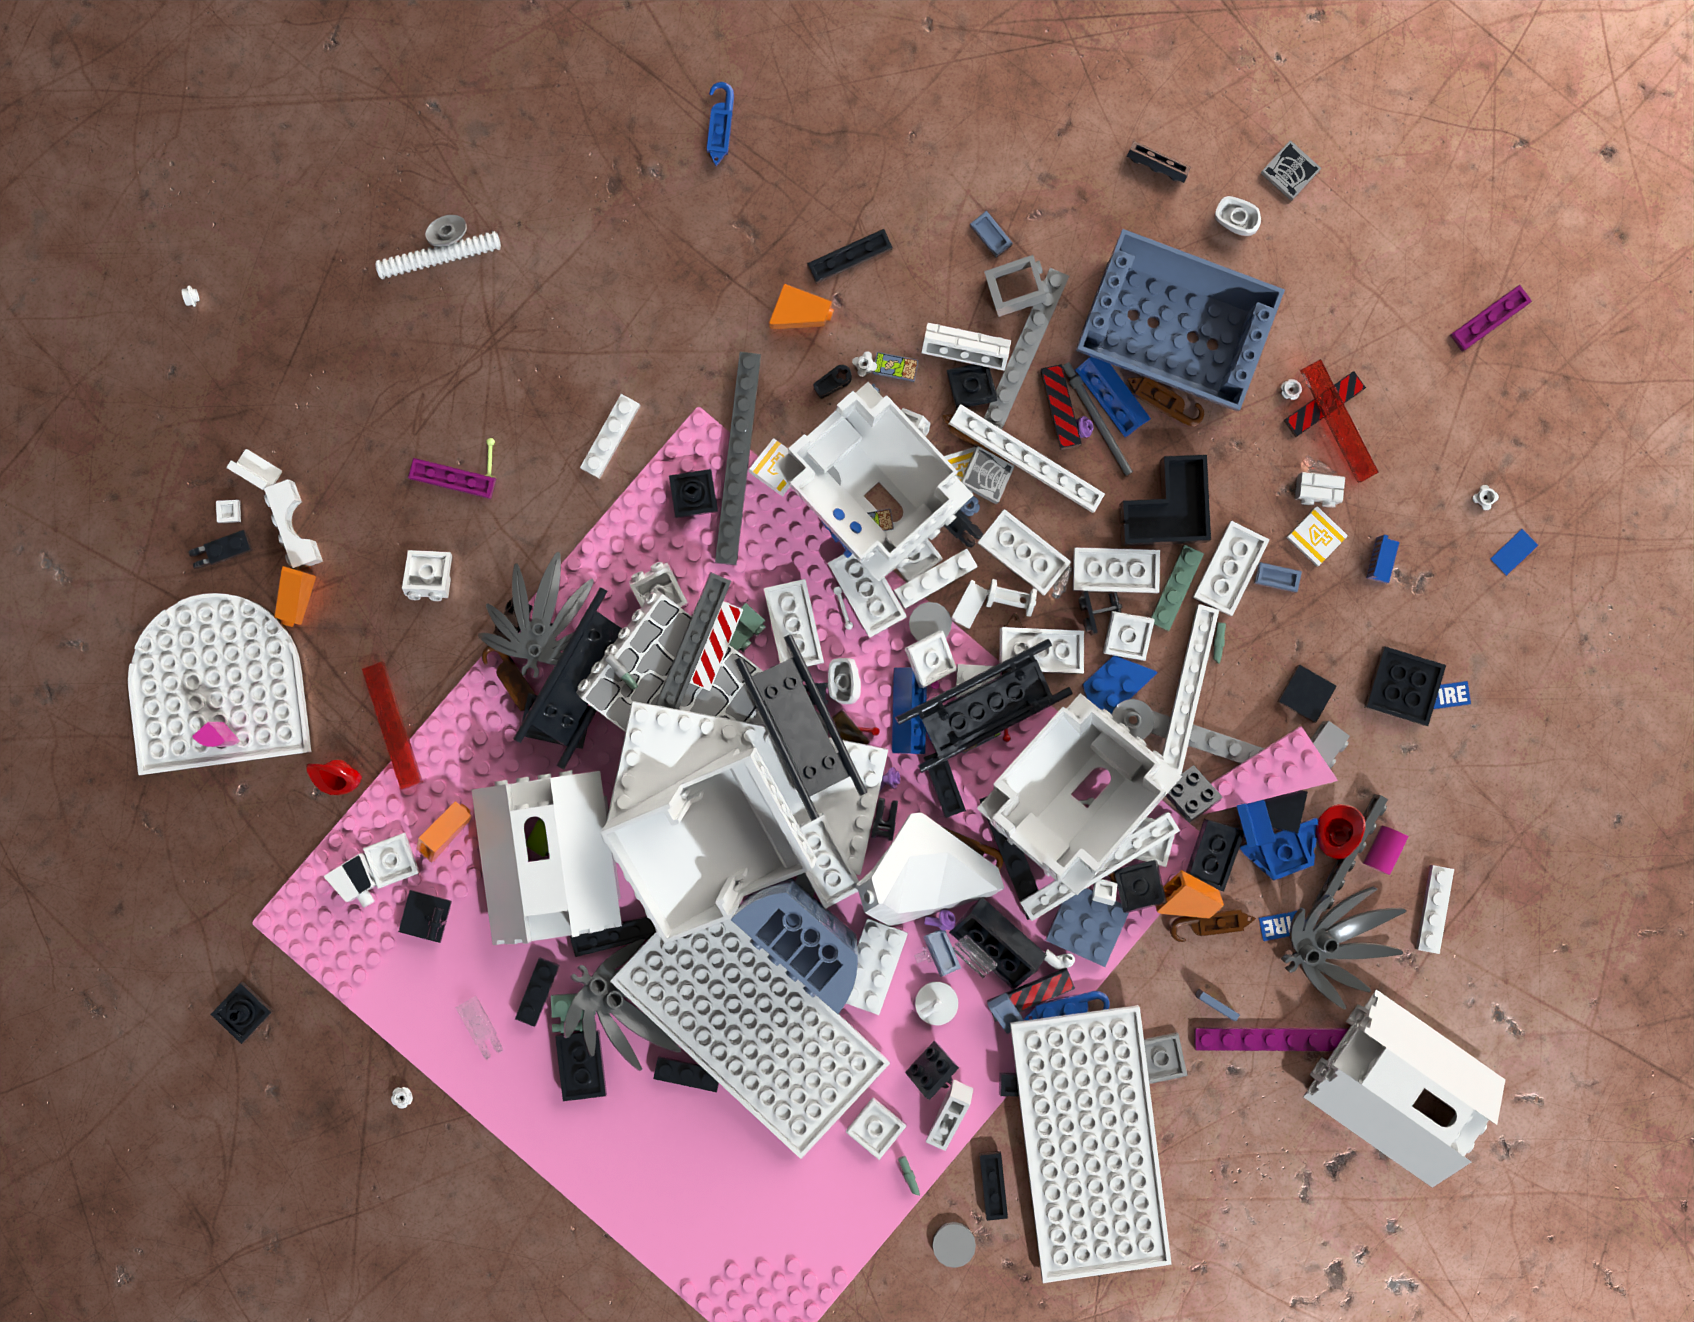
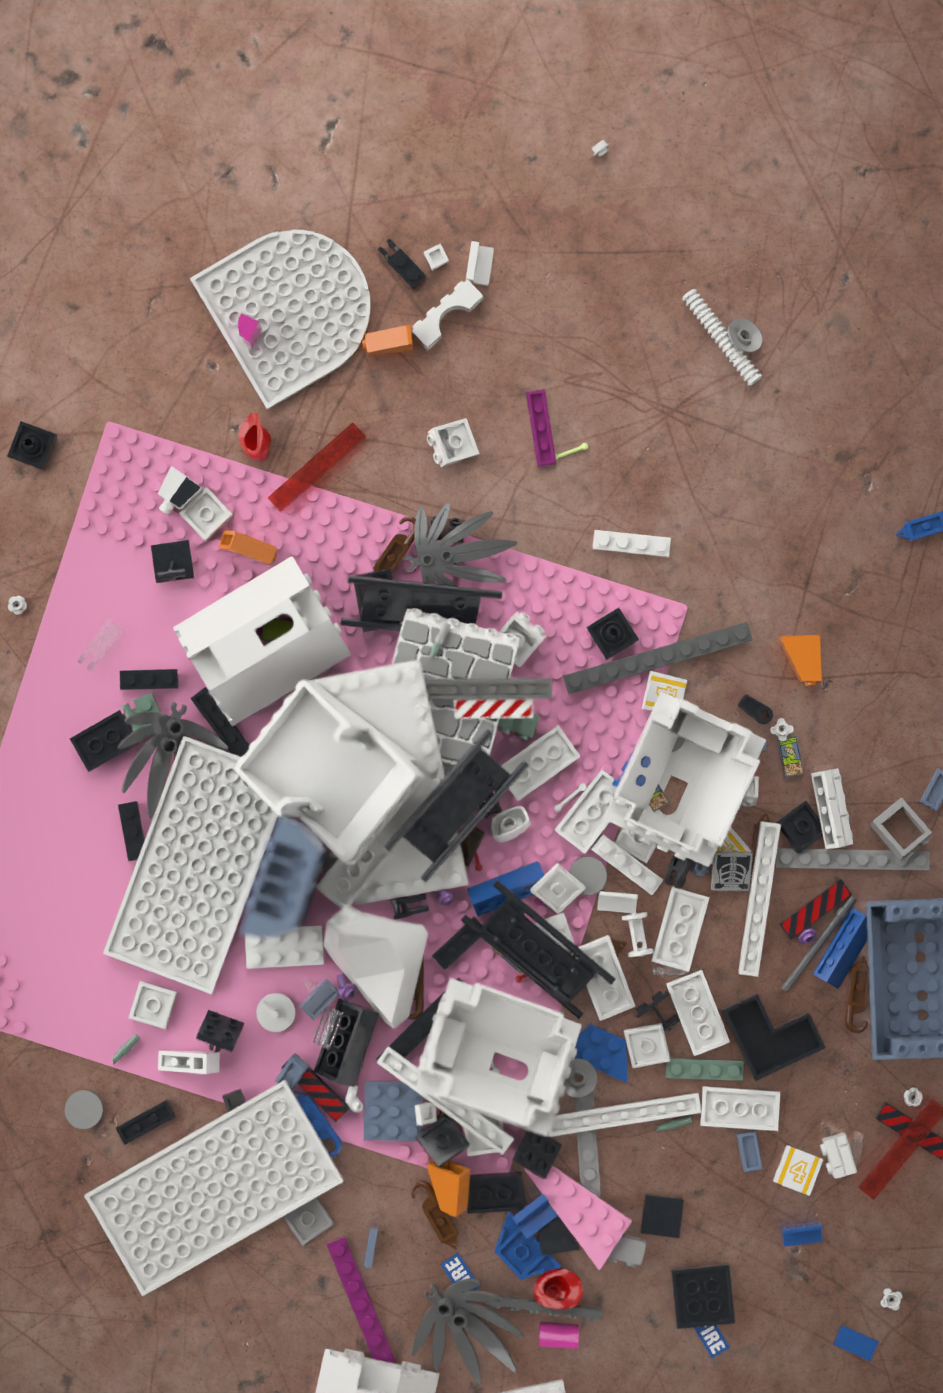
camera: 70 degrees right, 0 degrees up
black tile [807,229,893,284] -> none

